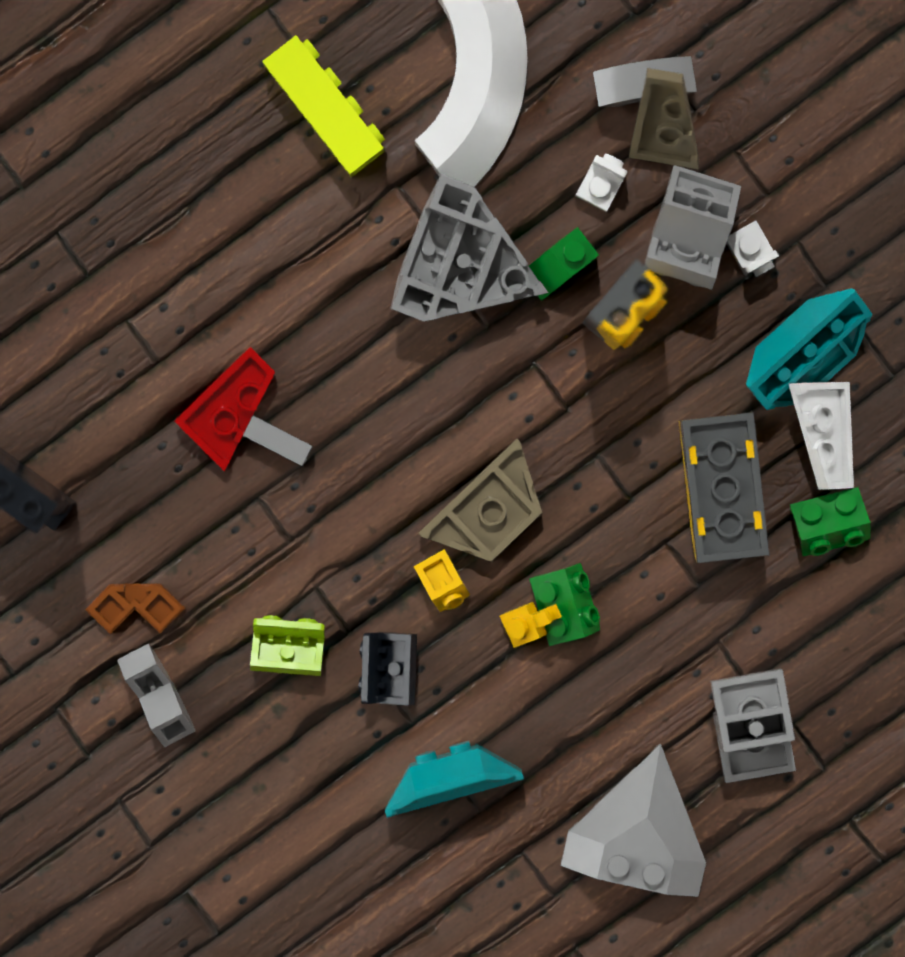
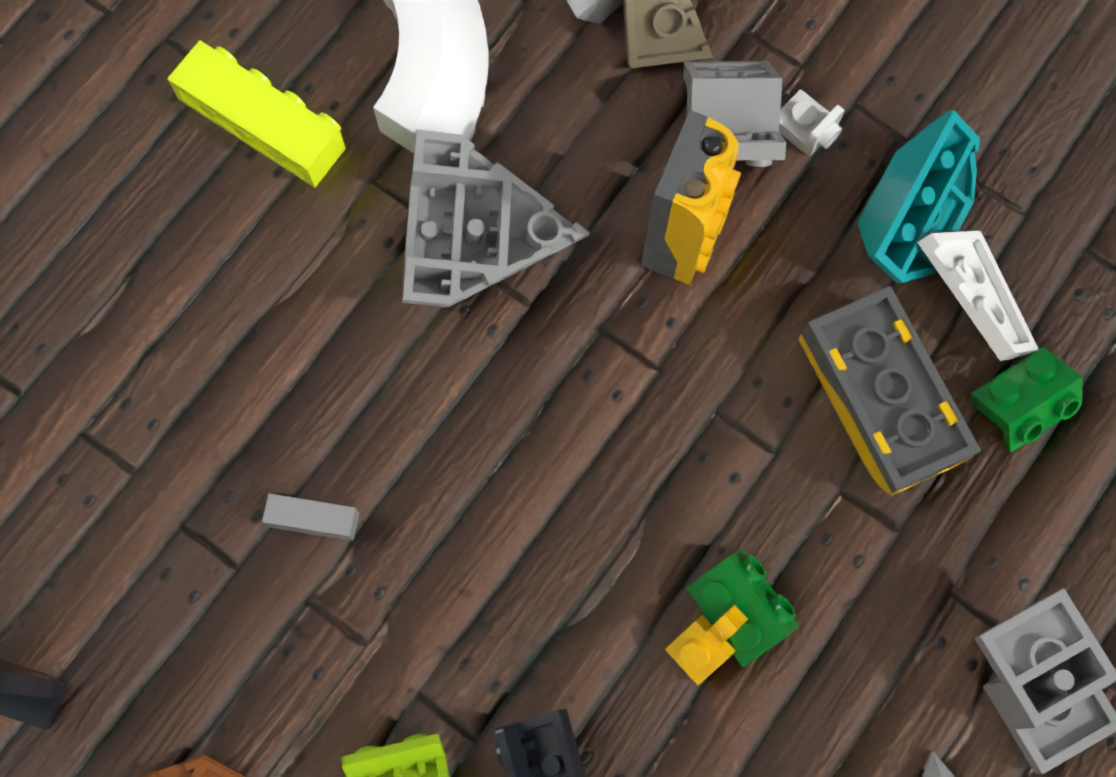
camera: 15 degrees left, 15 degrees down
red wing [174,346,275,472] -> none
yellow bracket [414,549,470,612] -> none
dark tan wing [419,439,542,562] -> none
green slope [529,227,599,301] -> none
white bracket [575,153,628,212] -> none

